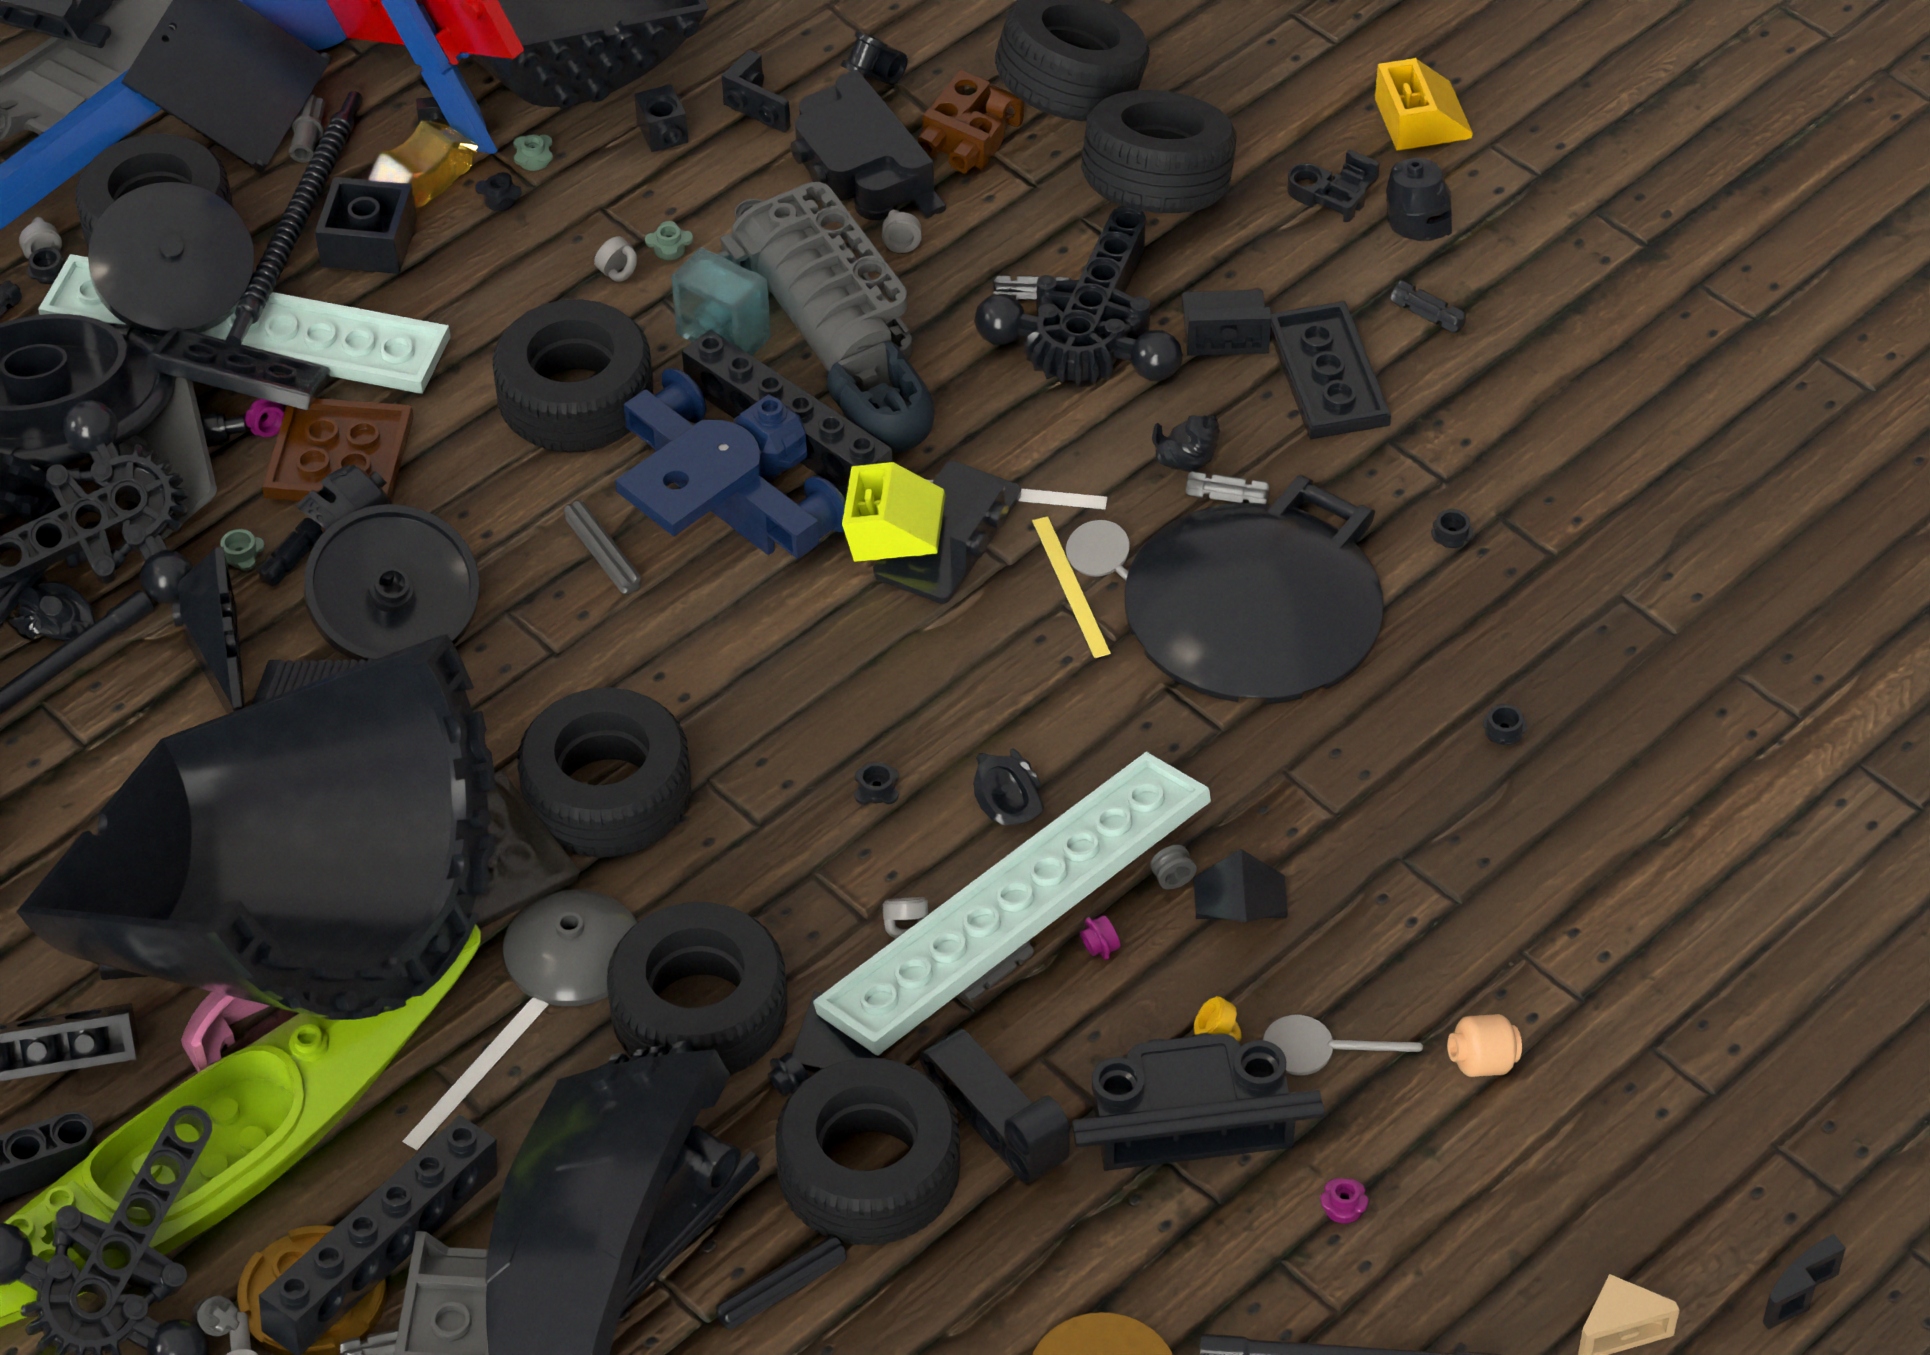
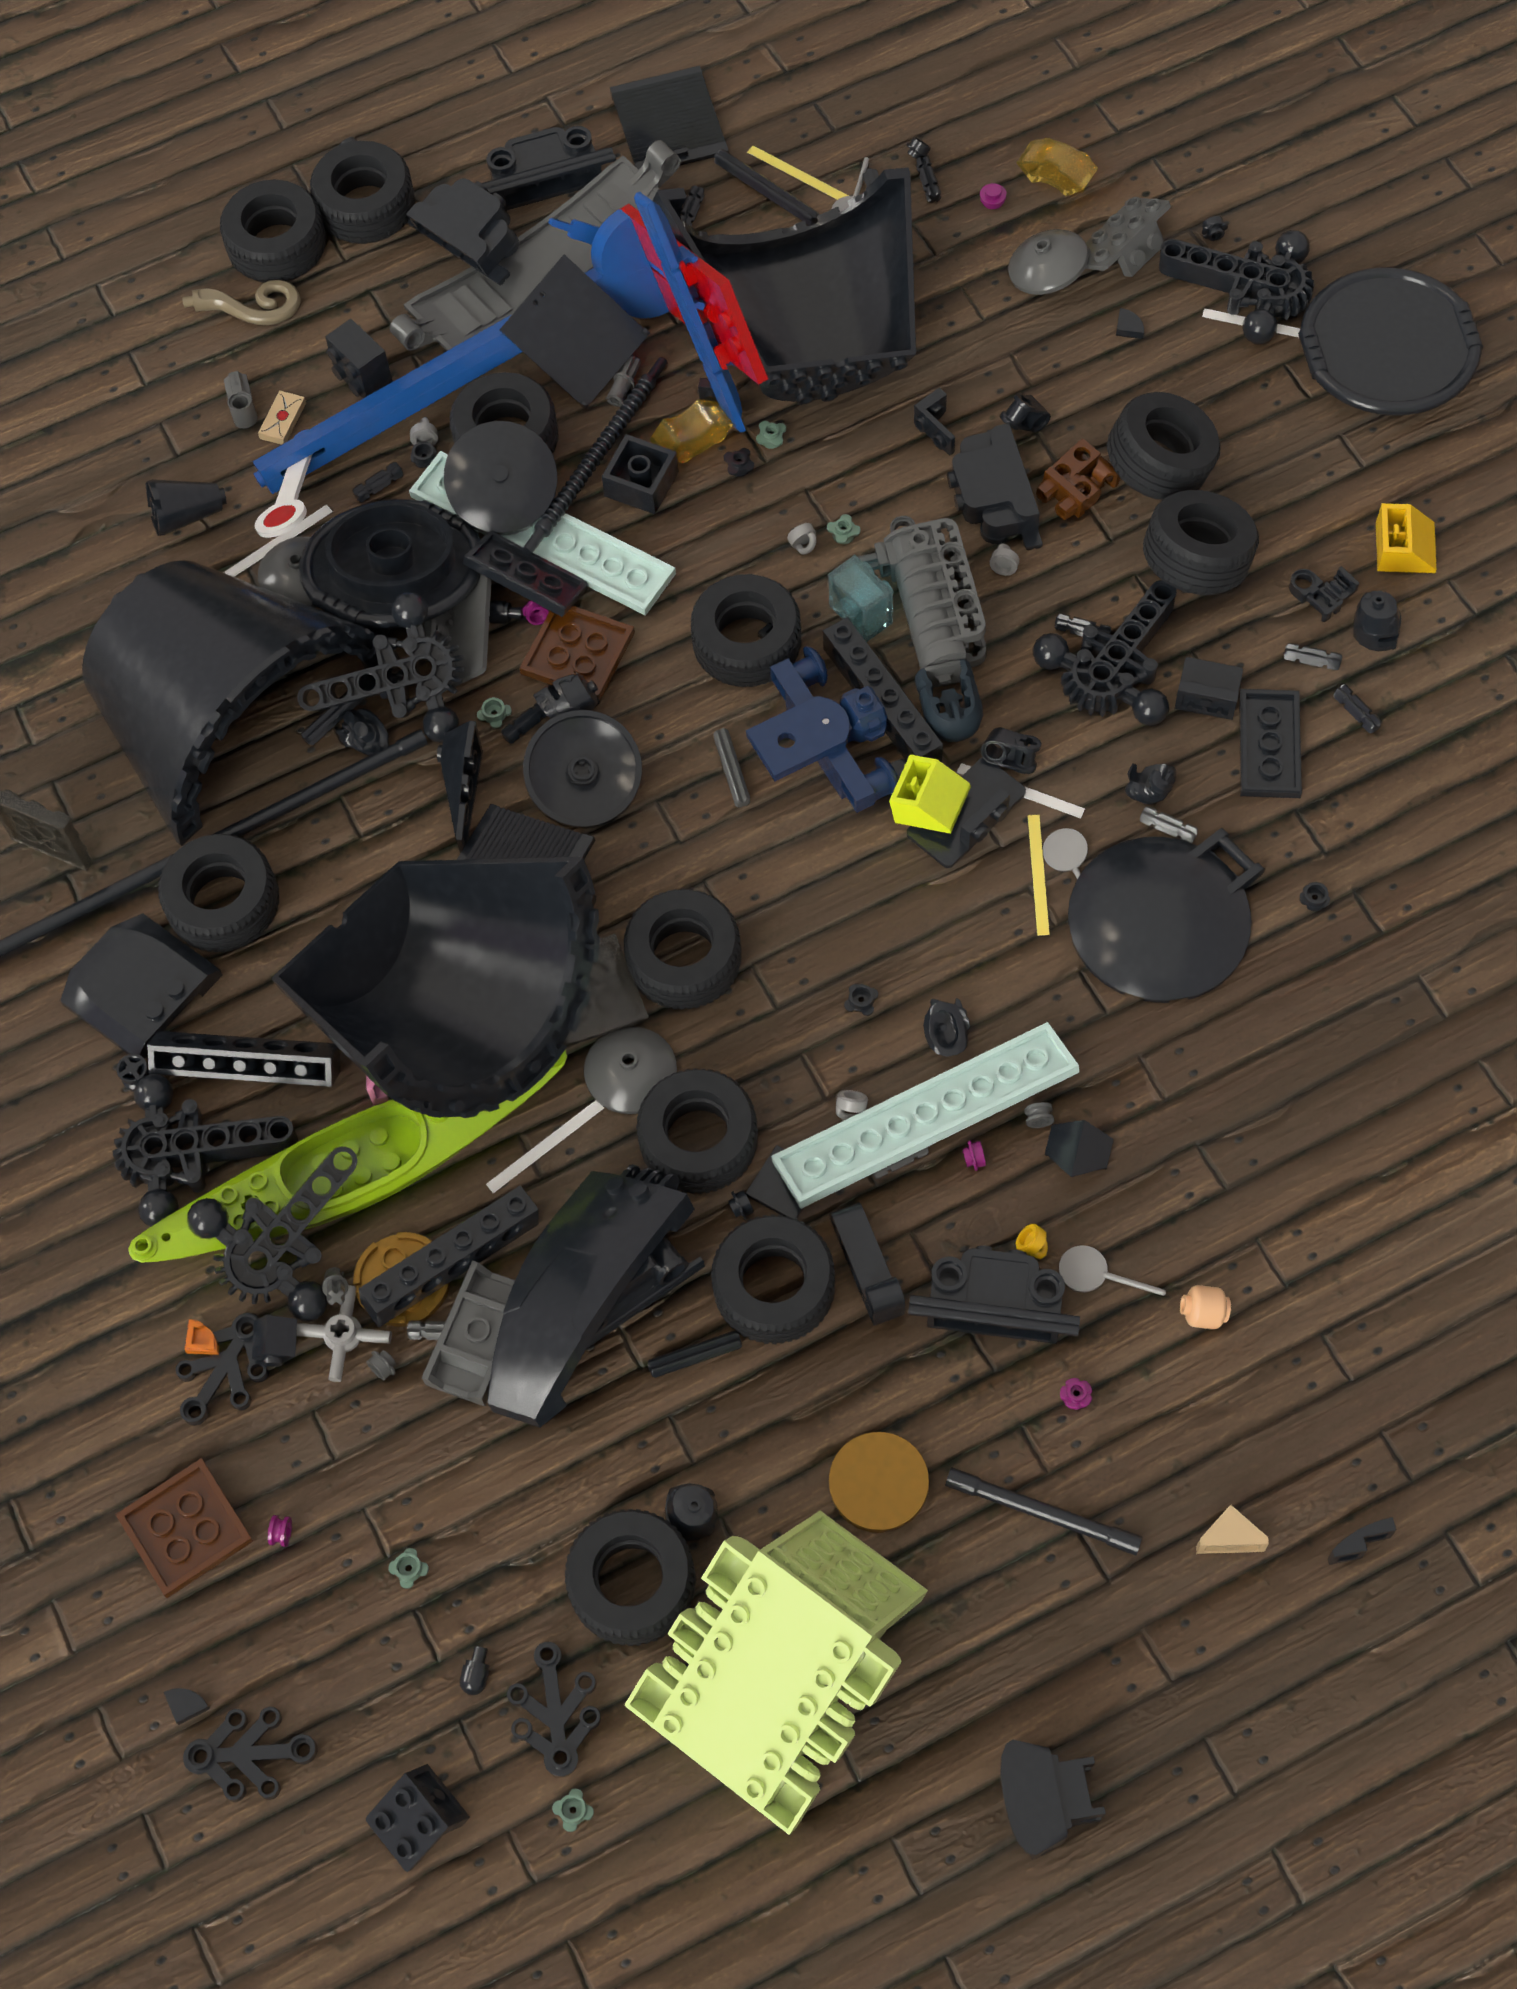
camera: 20 degrees right, 15 degrees up
black brick [634,84,688,152] -> none
black plate [1483,704,1527,745] -> none
none -> black piece [981,727,1042,774]
none -> axle [1284,643,1342,670]

